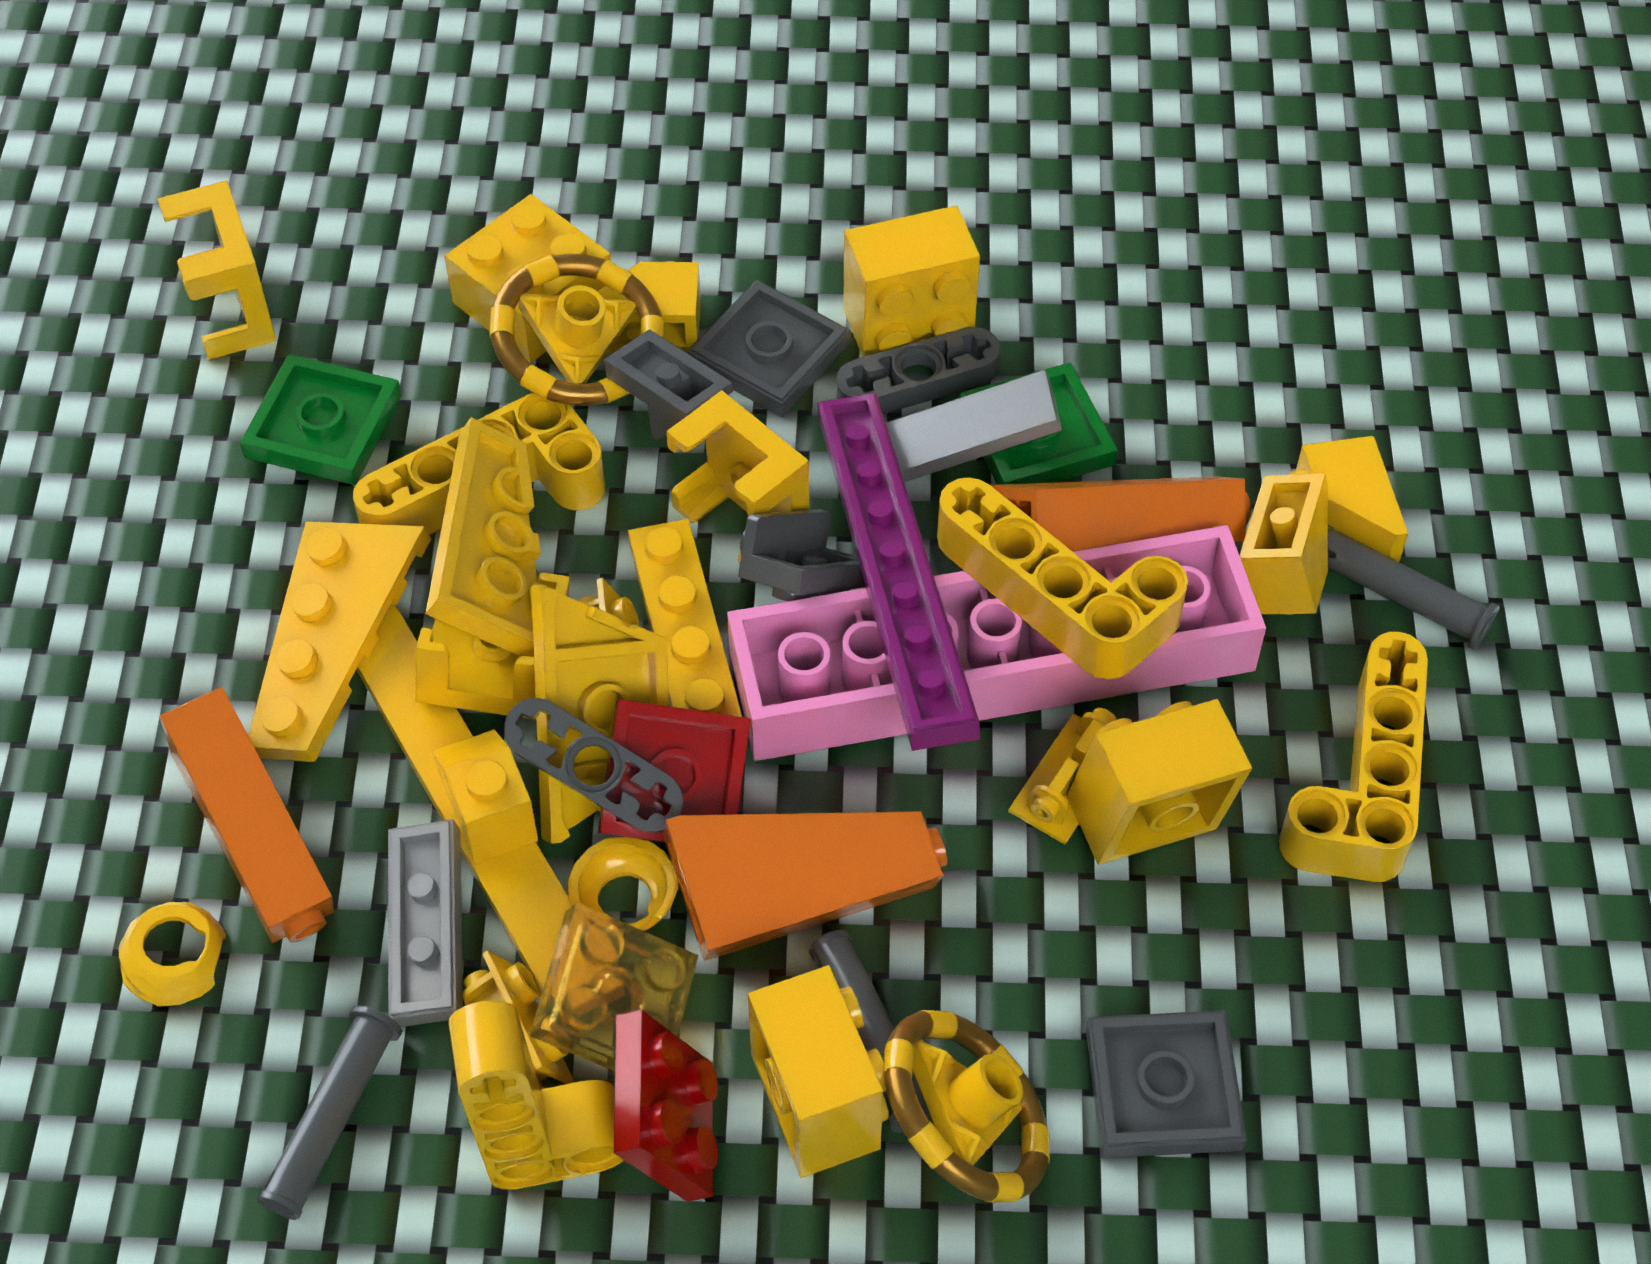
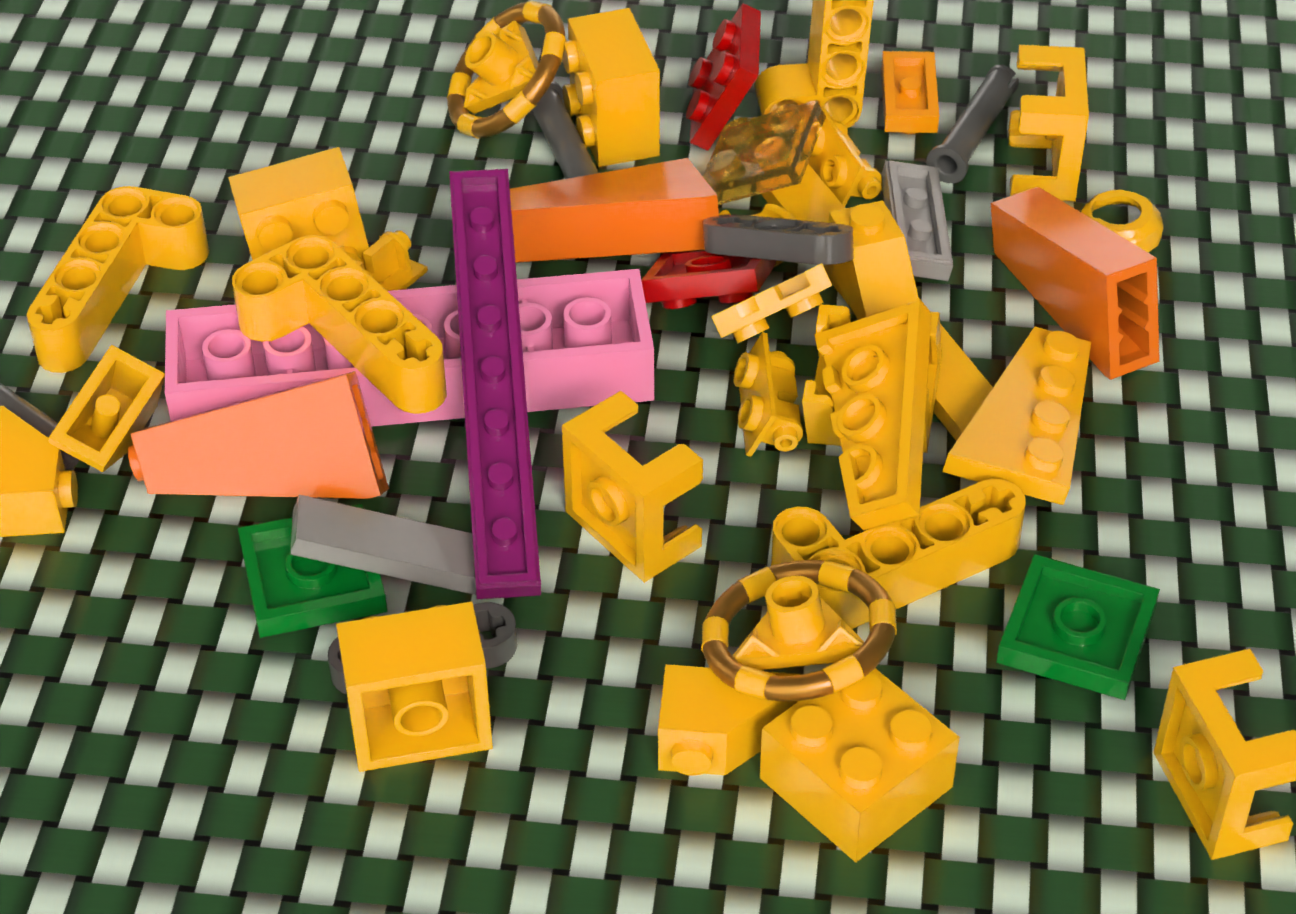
camera: 175 degrees left, 10 degrees down
dark grey slope [604,329,733,440] -> none
yellow plate [628,518,742,717] -> none
dark grey tile [687,279,851,418] -> none
dark grey bracket [738,509,866,601] -> none
dark grey tile [1085,1010,1247,1158] -> none
none -> light orange plate [881,51,939,134]
none -> yellow panel [1008,45,1089,201]

